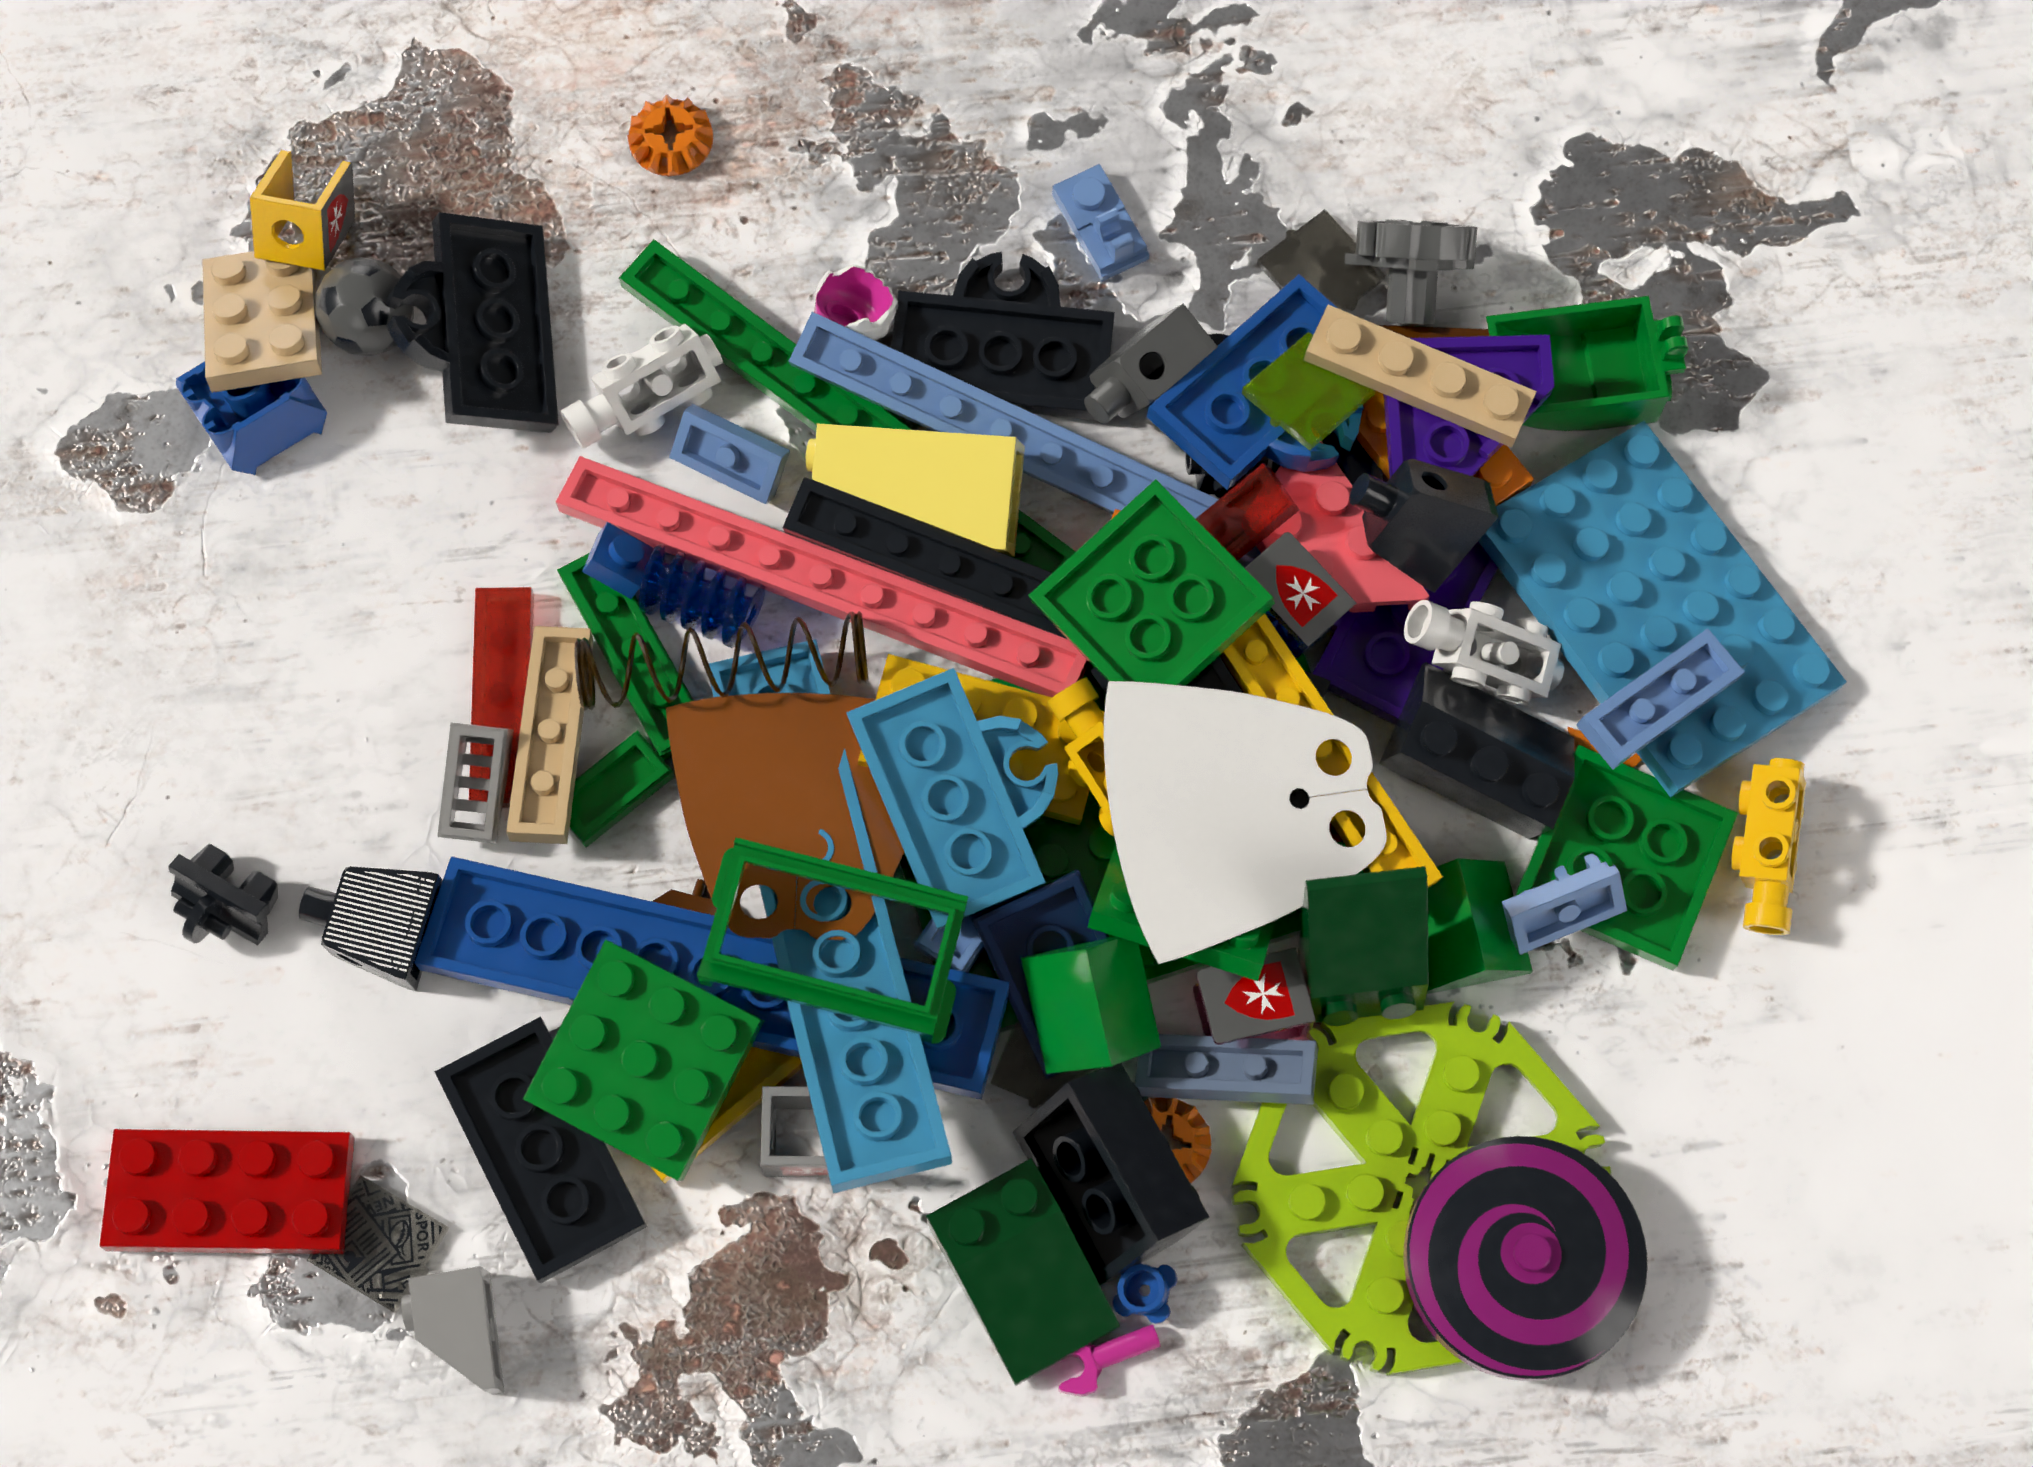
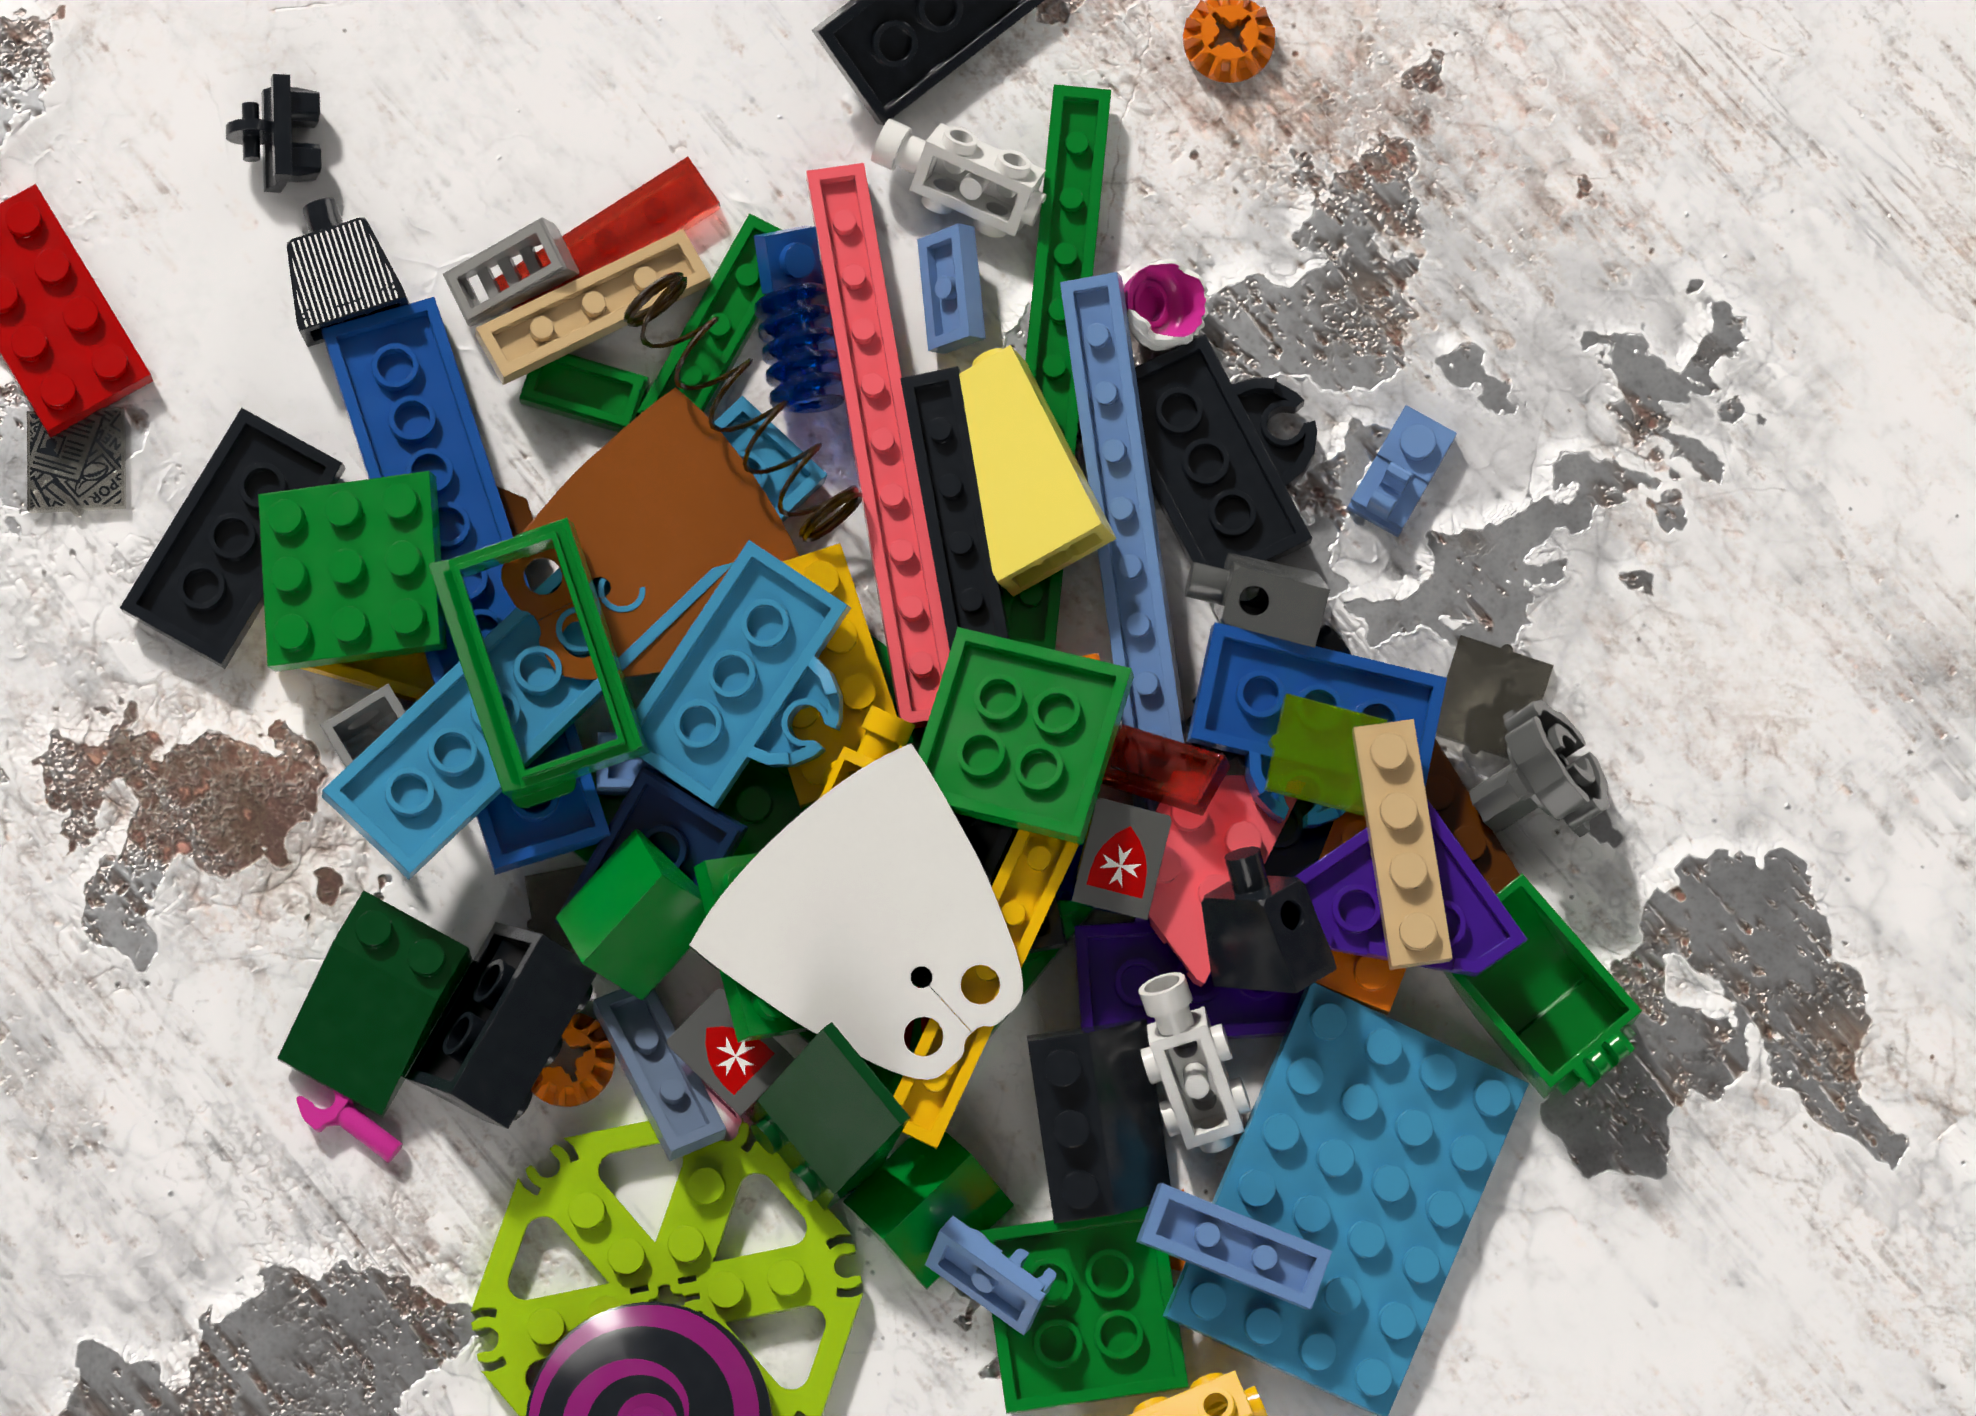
camera: 60 degrees right, 5 degrees up
light grey slope [401,1266,505,1395] -> none
blue plate [1112,1263,1178,1324] -> none

